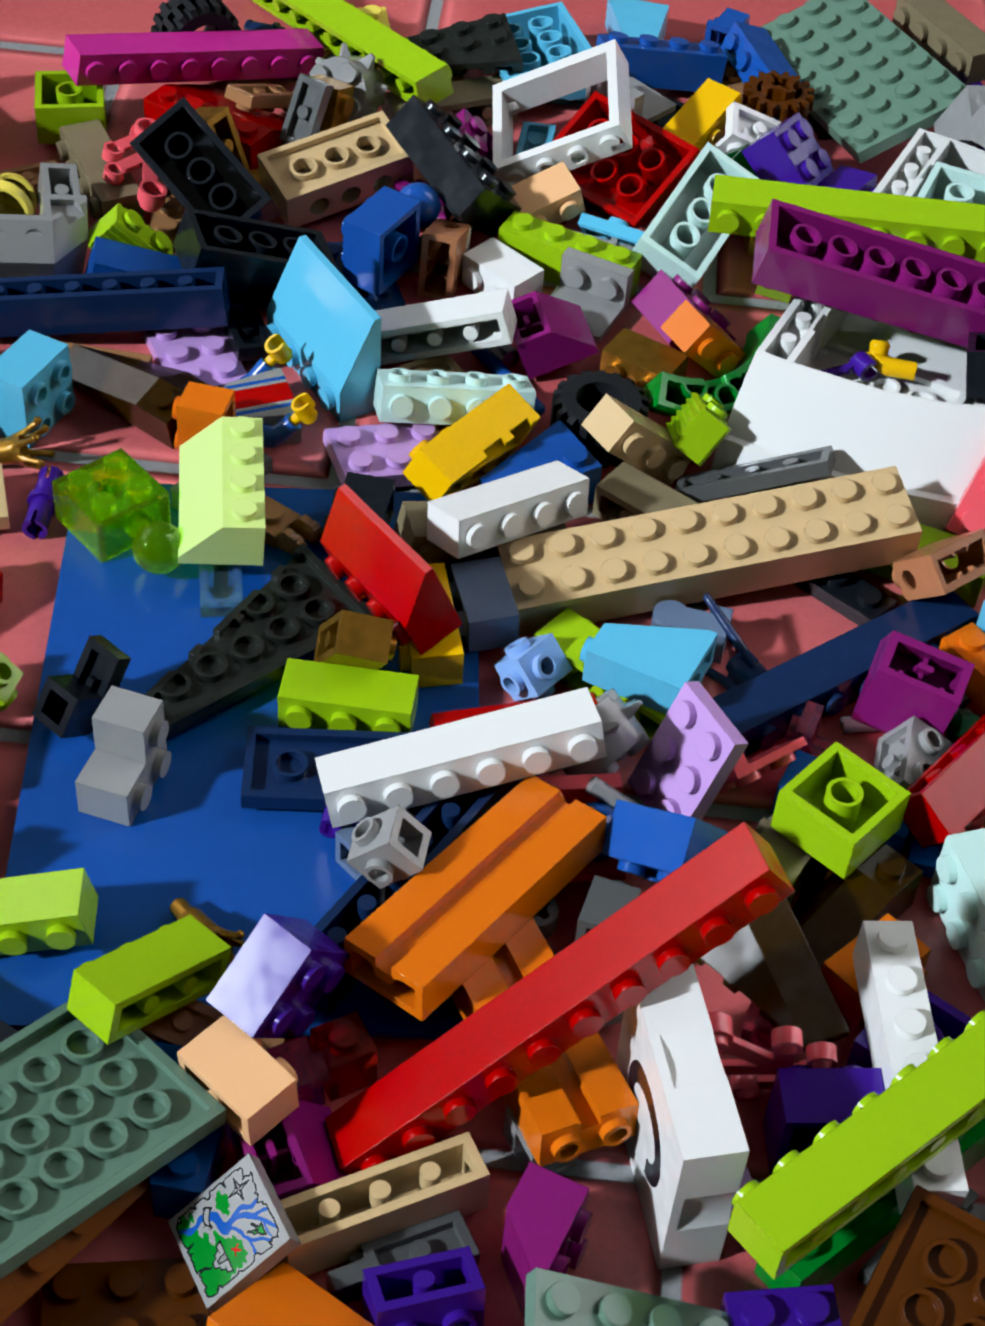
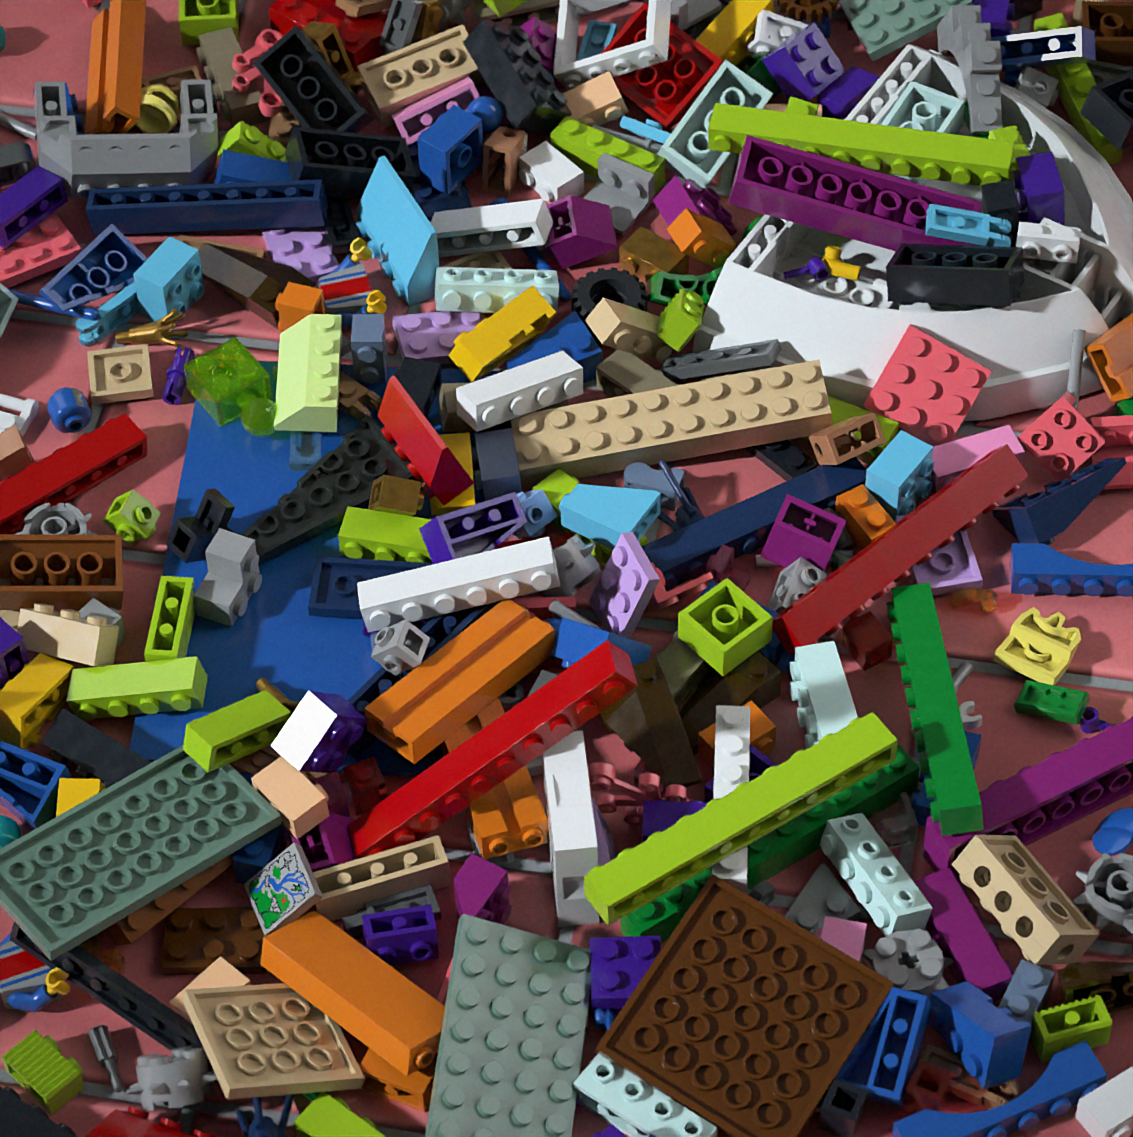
camera: 10 degrees right, 5 degrees up
none -> lime brick [144,576,196,662]
none -> sand blue brick [351,314,387,384]
none -> bright pink brick [391,76,480,145]
none -> dark purple wedge [419,492,527,564]

